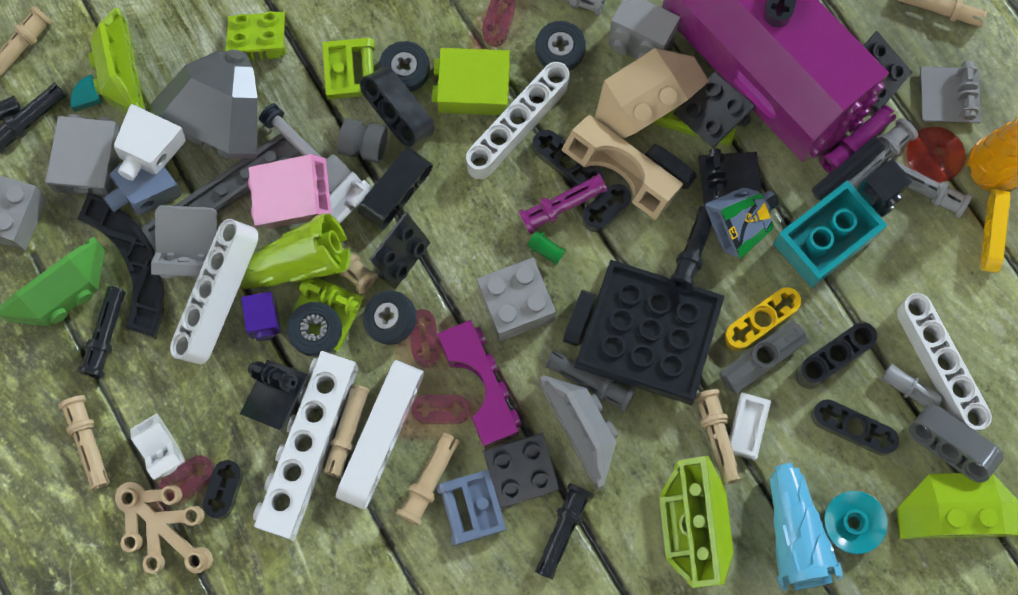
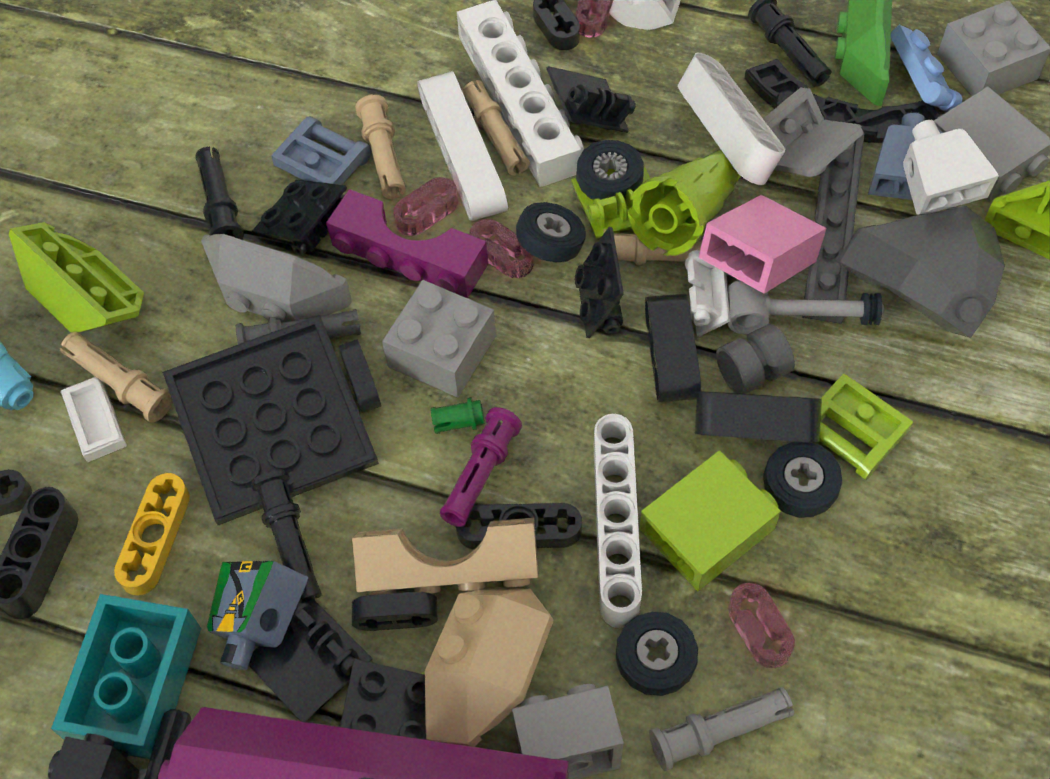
camera: 140 degrees right, 15 degrees down
lime hinge [225,11,287,61] -> none
dark purple brick [241,292,282,341] -> none
black beam [582,184,631,232] -> none
dark grey piece [719,320,809,395] -> none
none -> light blue plate [891,24,962,112]

